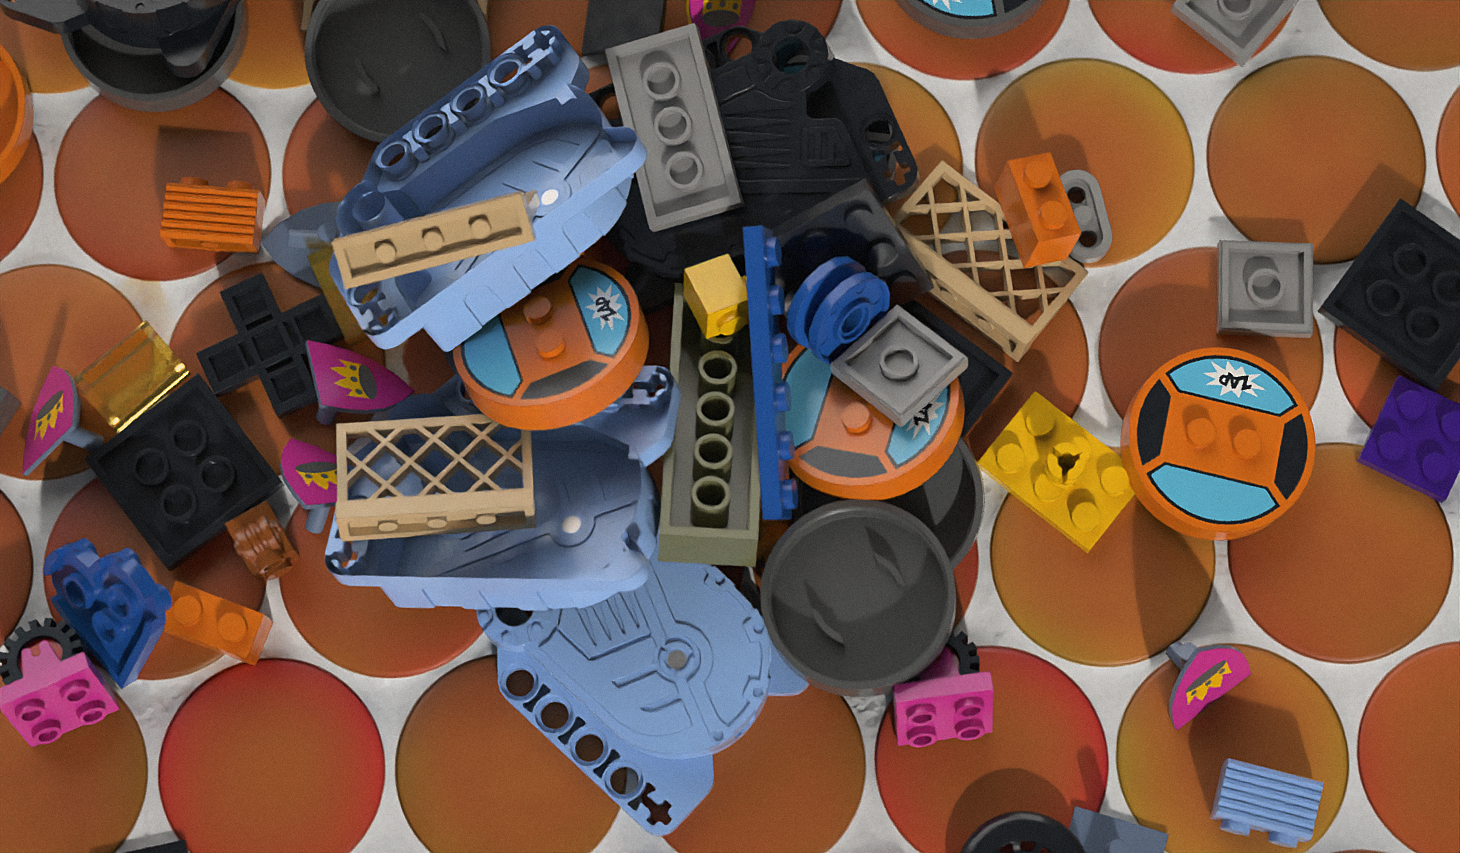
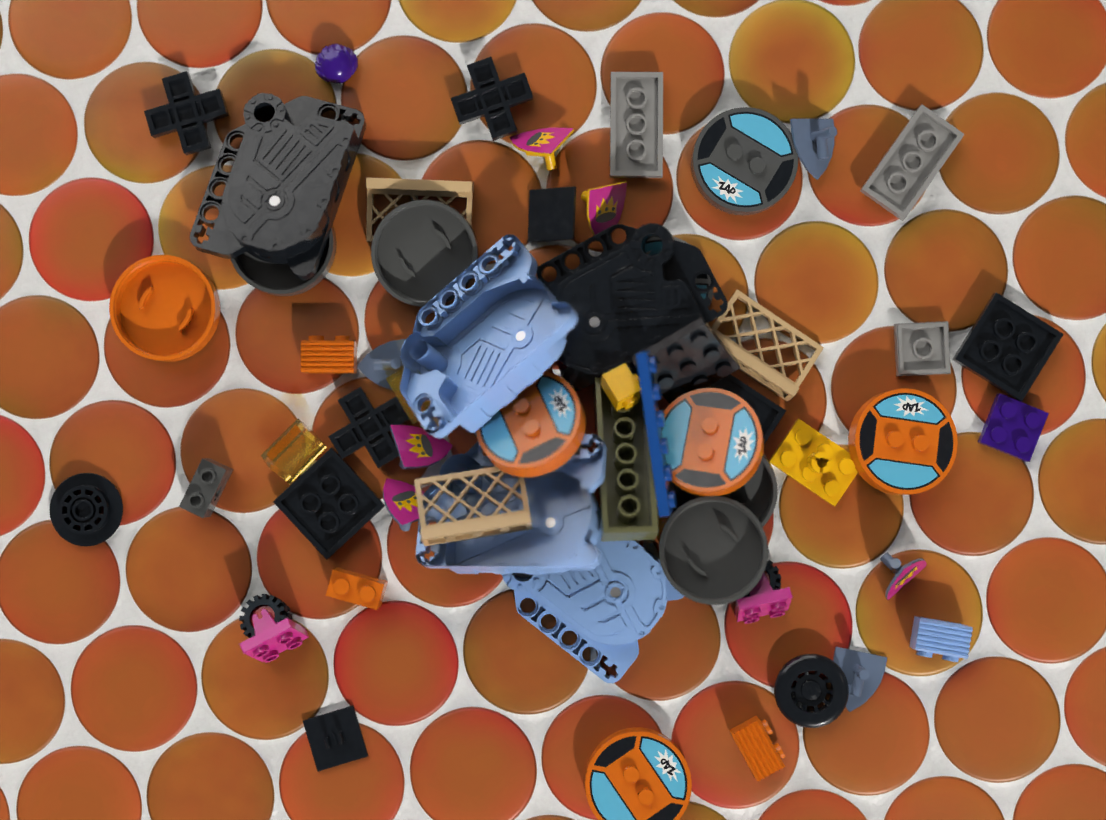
camera: 10 degrees left, 10 degrees up
shield [22,366,103,476] -> none
blue plate [43,538,172,689] -> none
dark orange brick [224,501,300,581] -> none
tan fence [332,190,540,289] -> none
light grey plate [605,23,744,232] -> none
blue wheel [787,256,890,365] -> none
light grey tile [831,305,968,428] -> none
orange brick [994,152,1081,268] -> none
light grey plate [1060,170,1112,263] -> none

